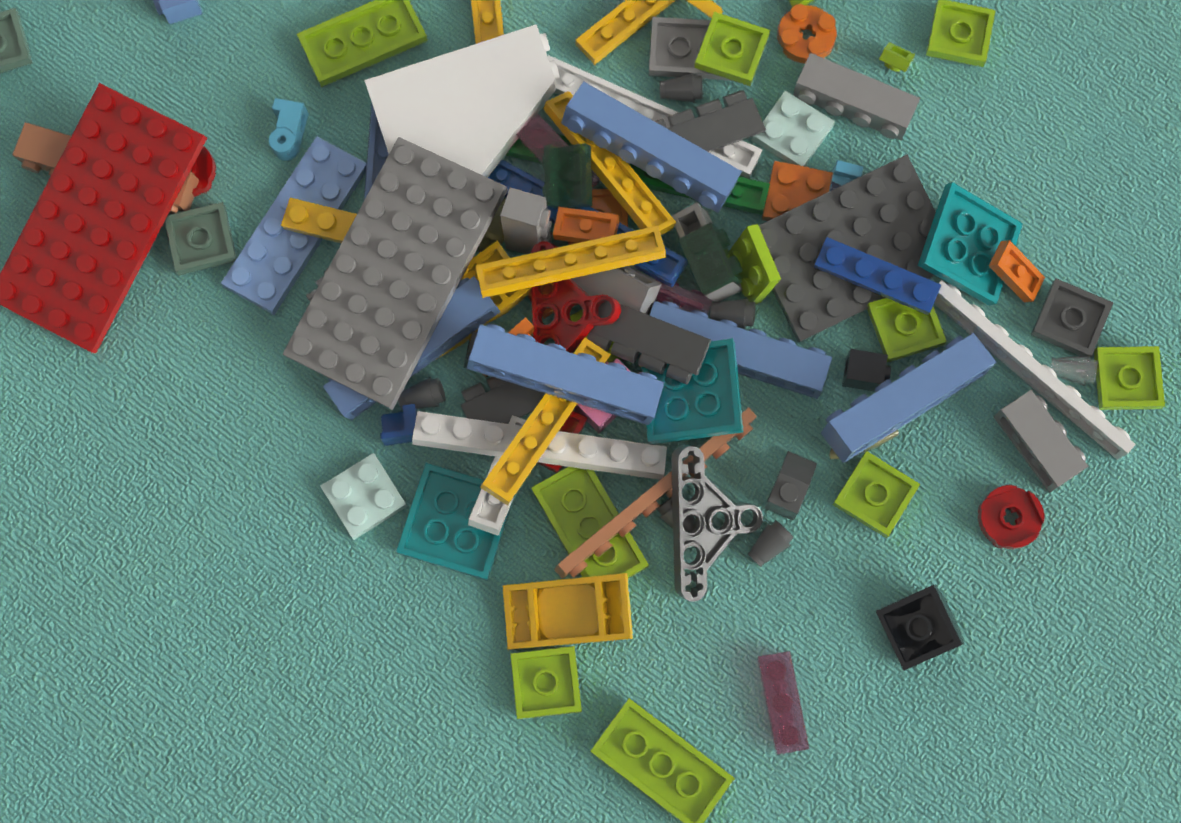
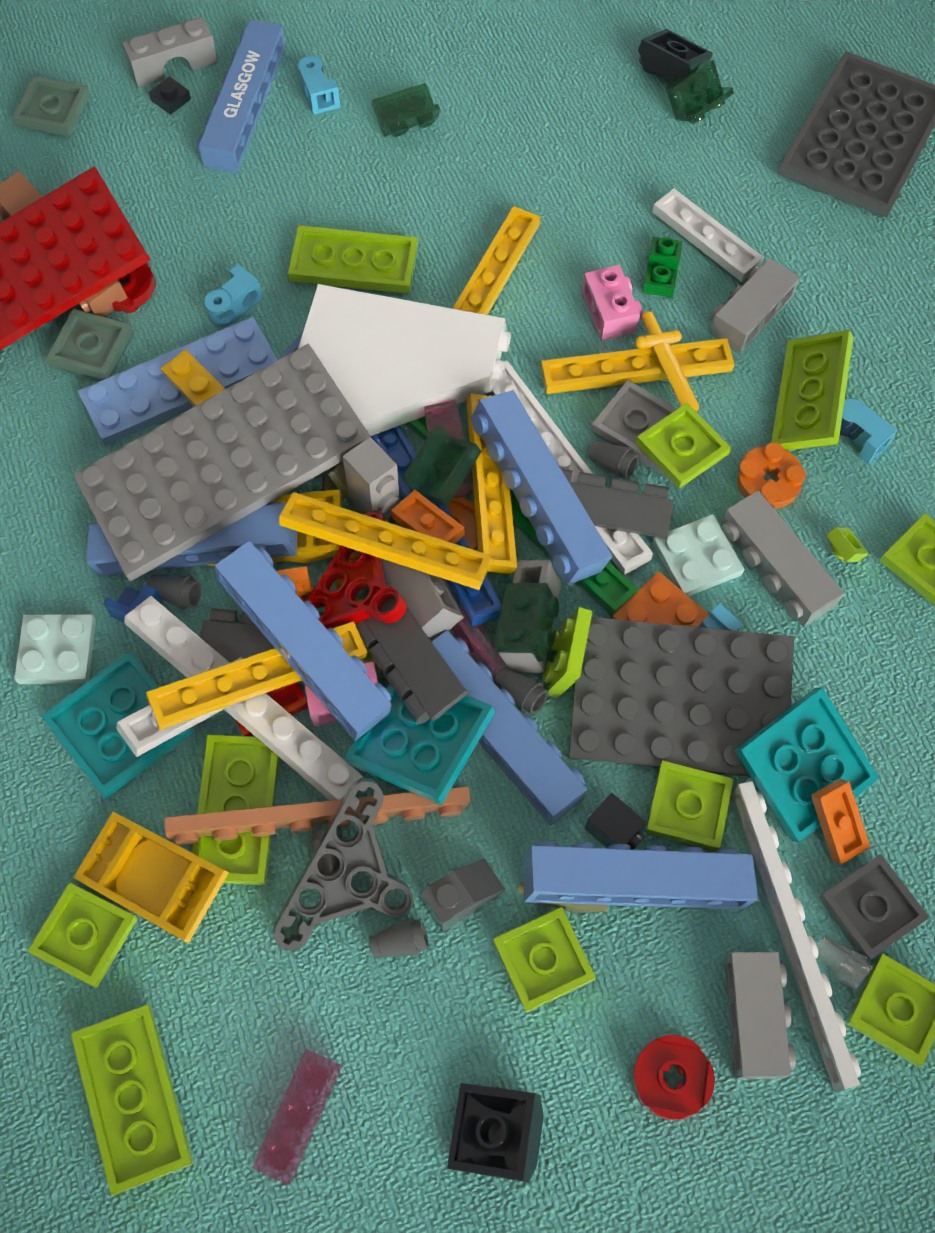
camera: 30 degrees right, 10 degrees down
blue plate [814,237,941,315] -> none

